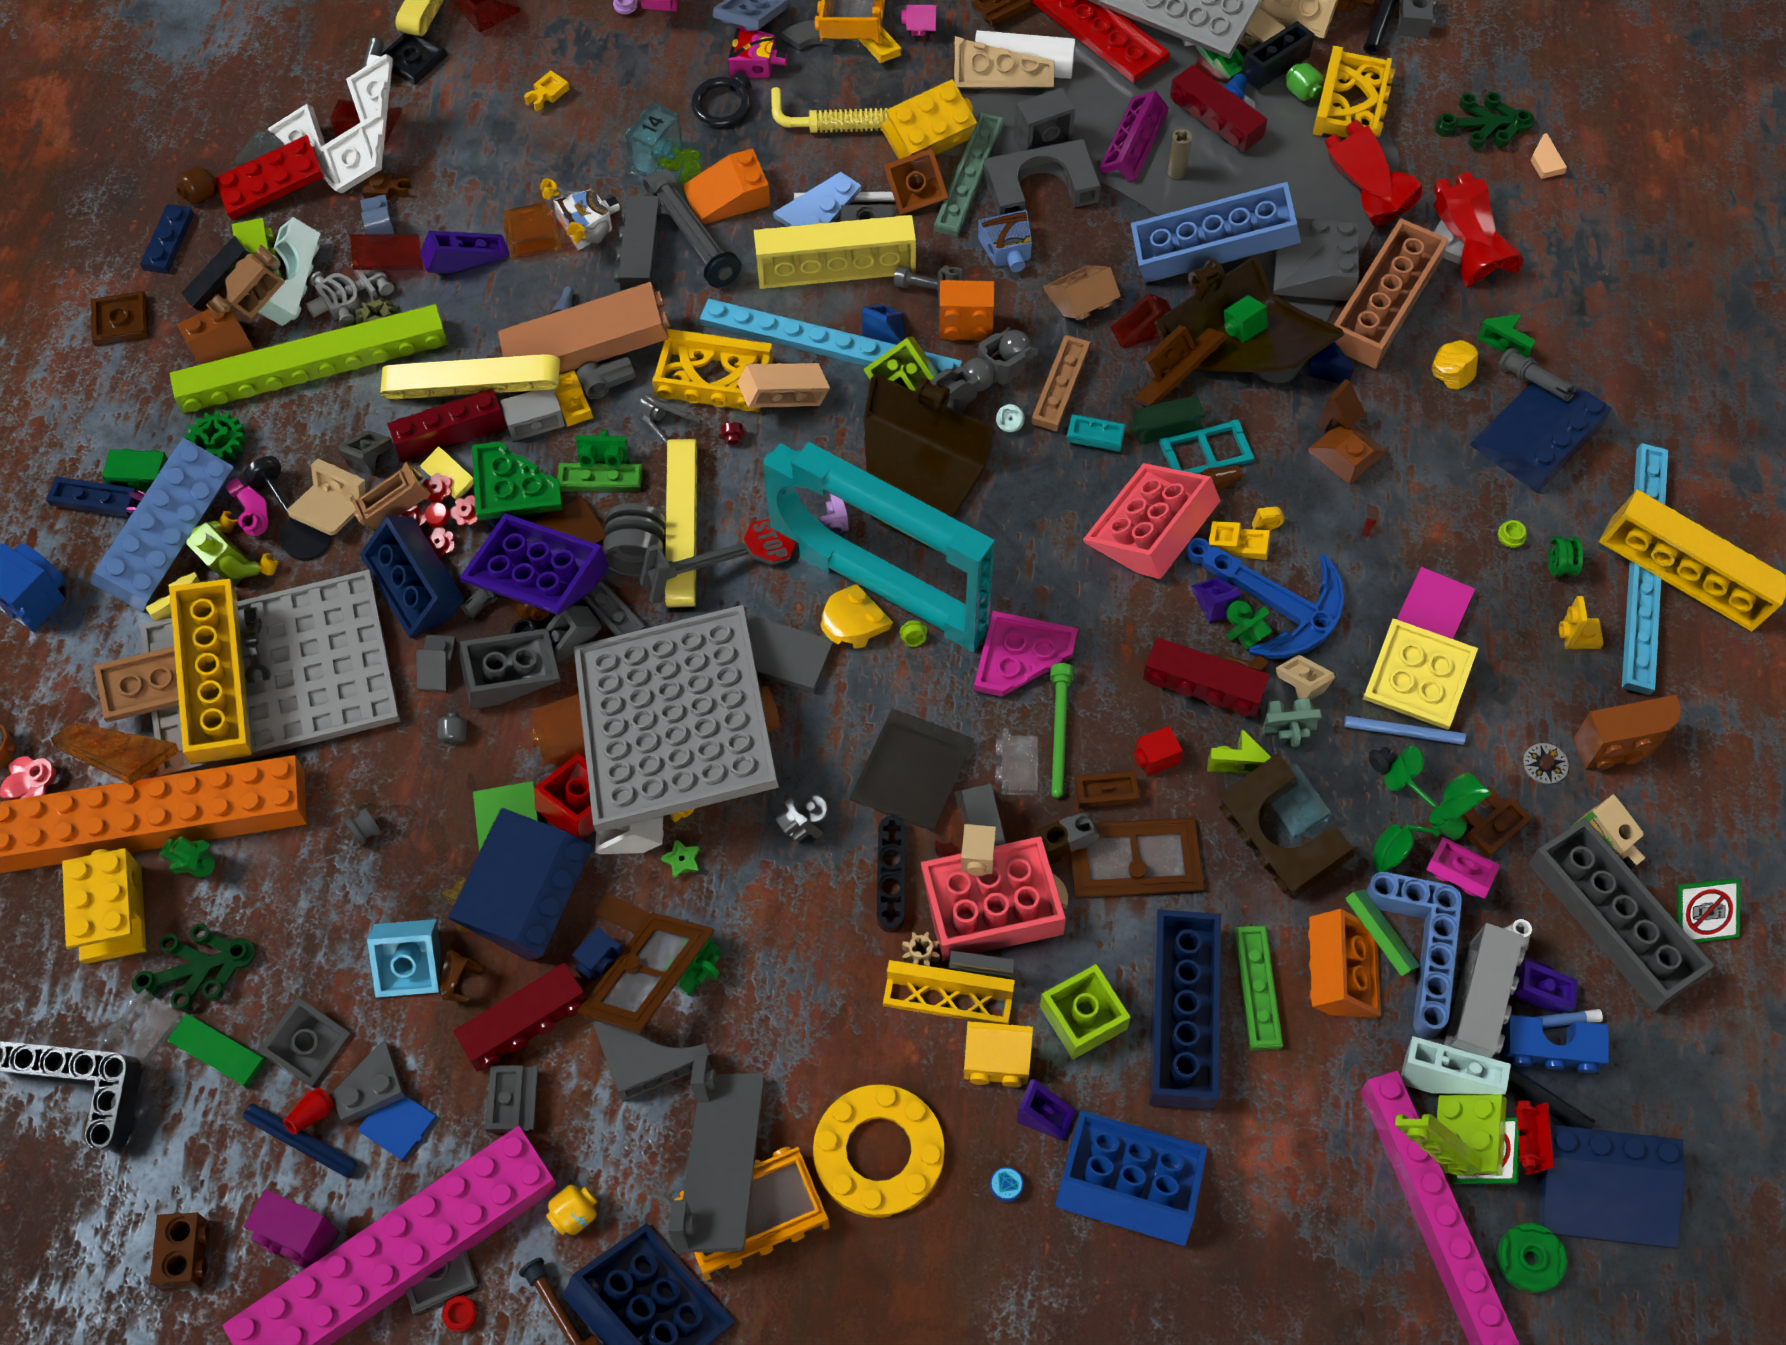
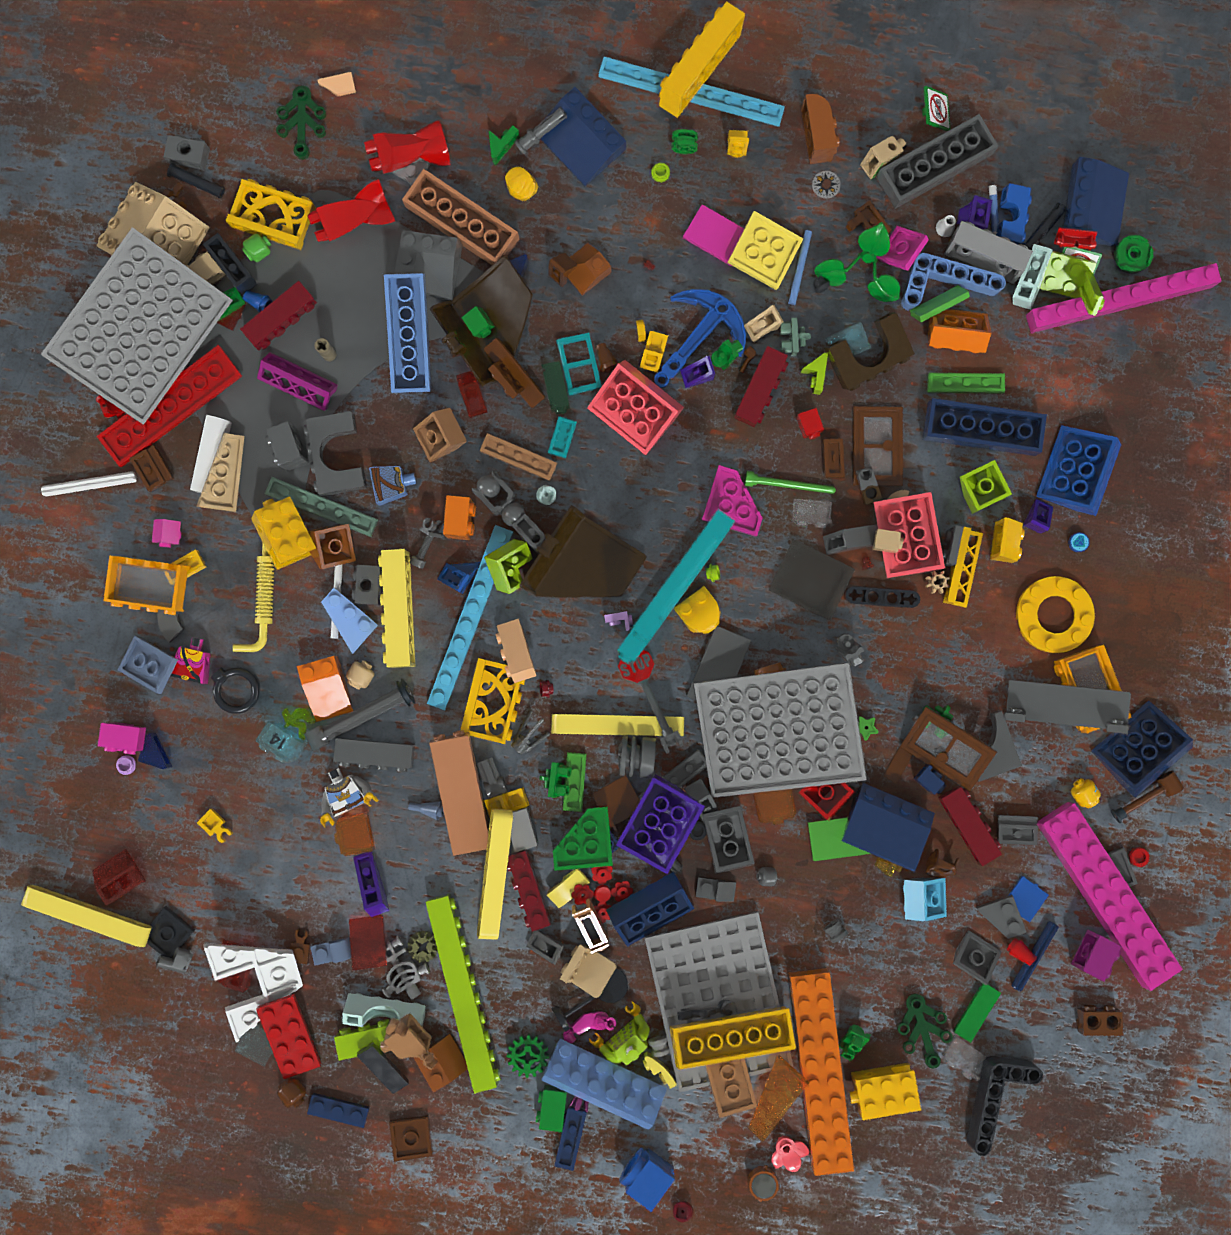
camera: 85 degrees left, 25 degrees up
none -> clear blue slope [138,733,173,770]
none -> tan head [346,660,375,690]

